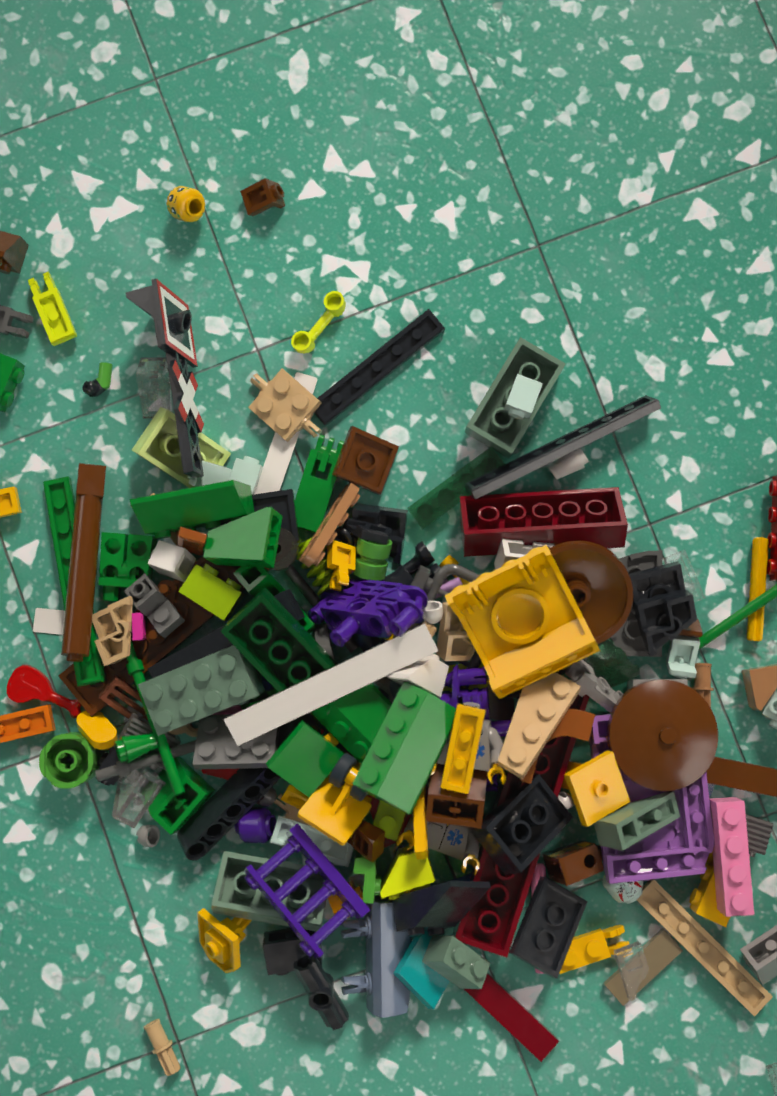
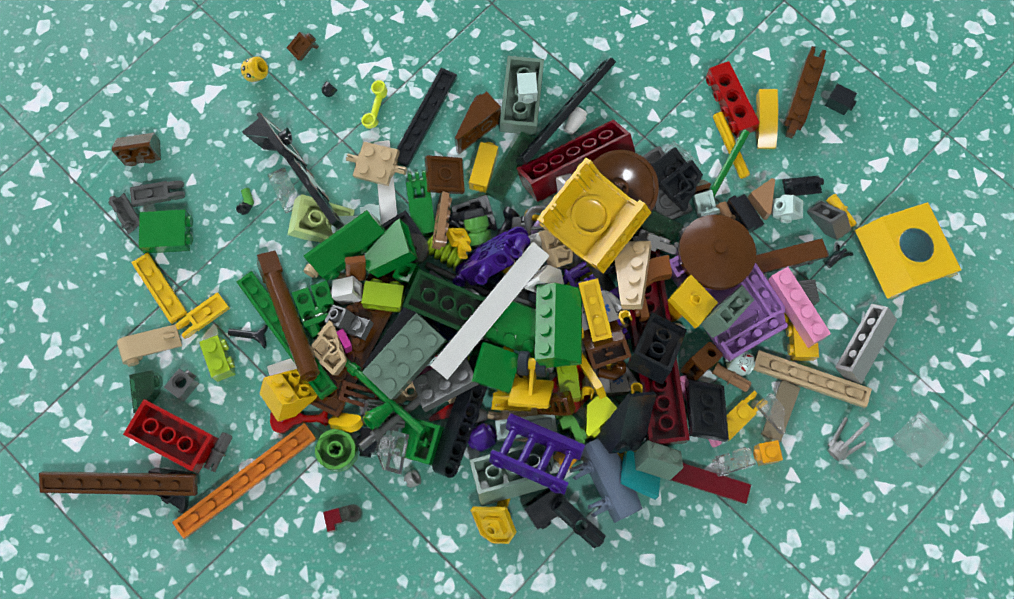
camera: 30 degrees left, 10 degrees down
neon yellow hinge [28,272,78,346] -> none
none -> black piece [228,325,268,349]
none -> yellow slope [259,369,317,421]
none -> black hinge [321,81,338,97]
none -> leg [323,504,363,533]
none -> reddish brown slope [455,91,501,155]
none -> yellow brick [469,142,499,193]
none -> reddish brown arm [598,361,626,381]
none -> clear hinge [711,447,756,477]
none -> medium nougat axle [712,363,751,392]
none -> black panel [727,194,764,233]
none -> light orange brick [753,440,783,466]
none -> light grey plant [827,417,870,461]

